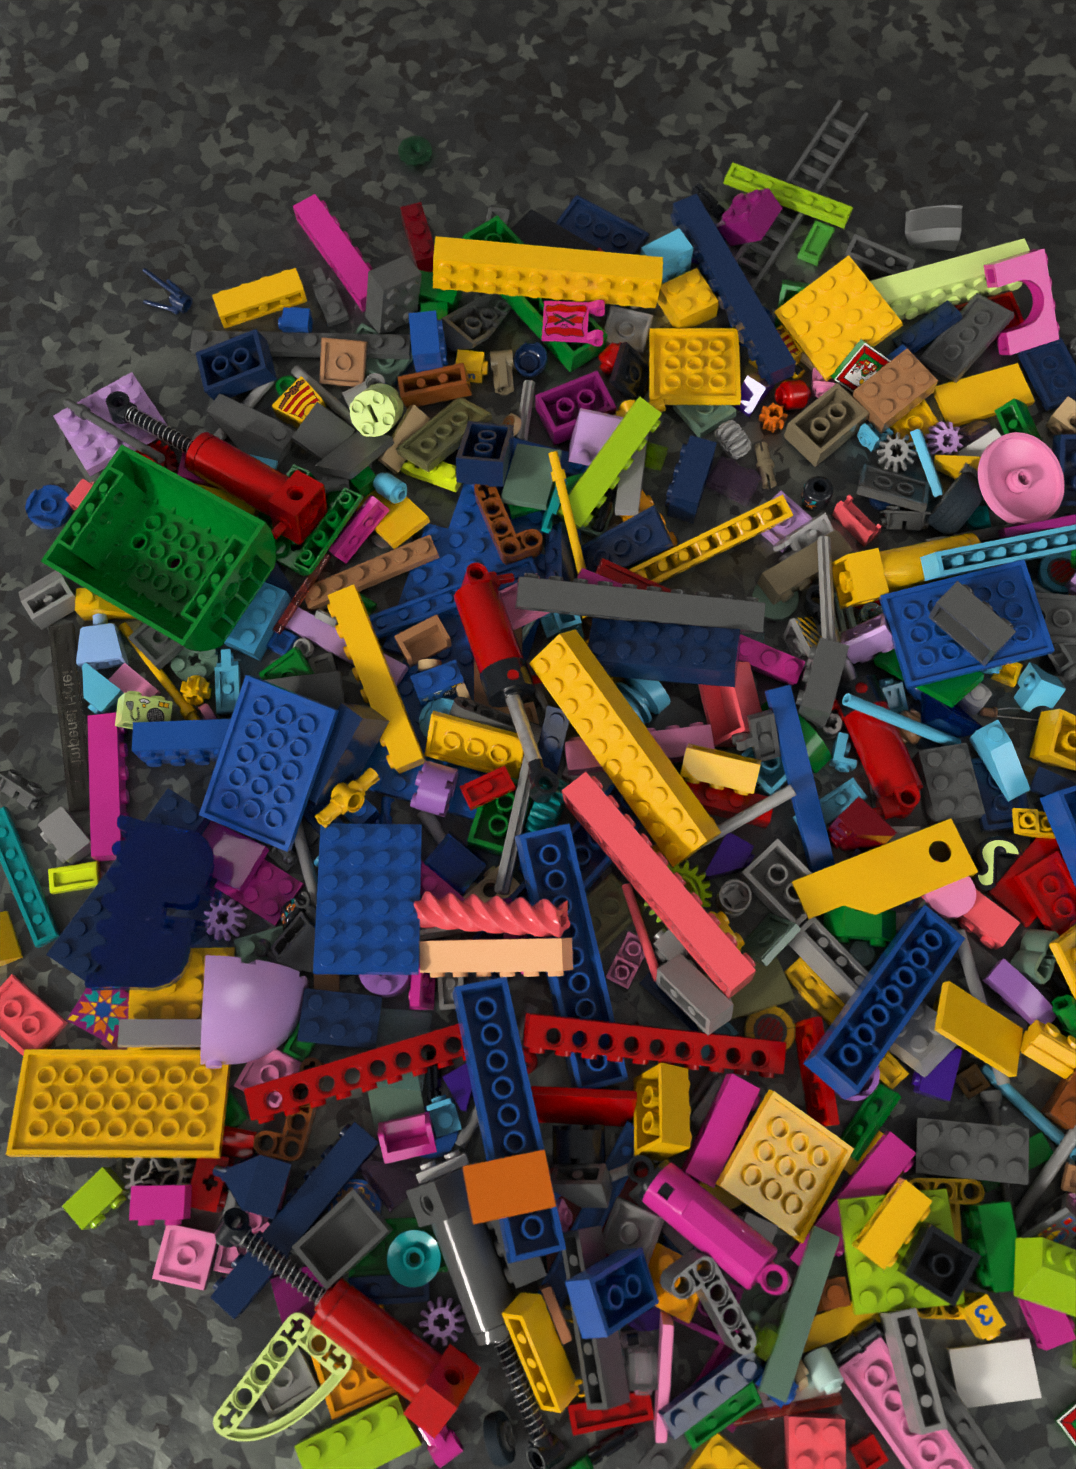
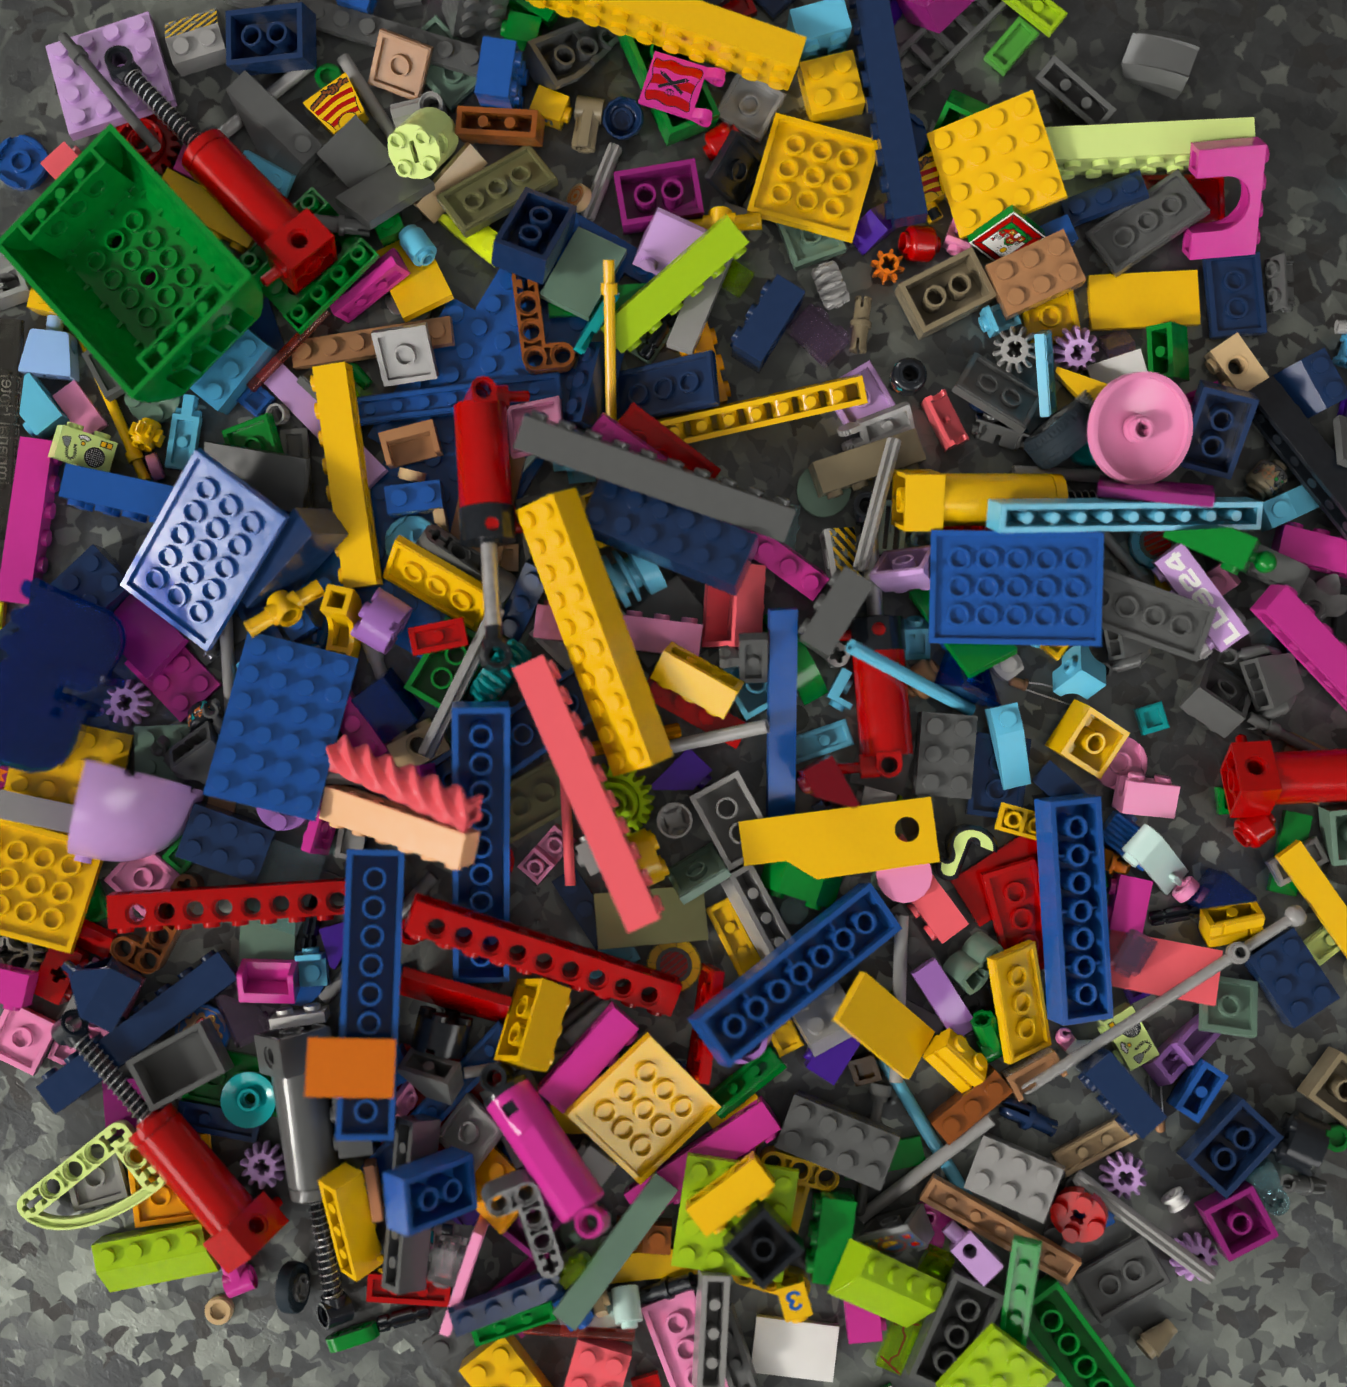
camera: 10 degrees right, 15 degrees up
light grey brick [656,953,734,1036] -> none
dark grey piece [928,581,1016,666] -> none
none -> light grey slope [165,8,226,77]
none -> yellow arch [320,584,362,658]
none -> light grey plate [371,322,439,387]

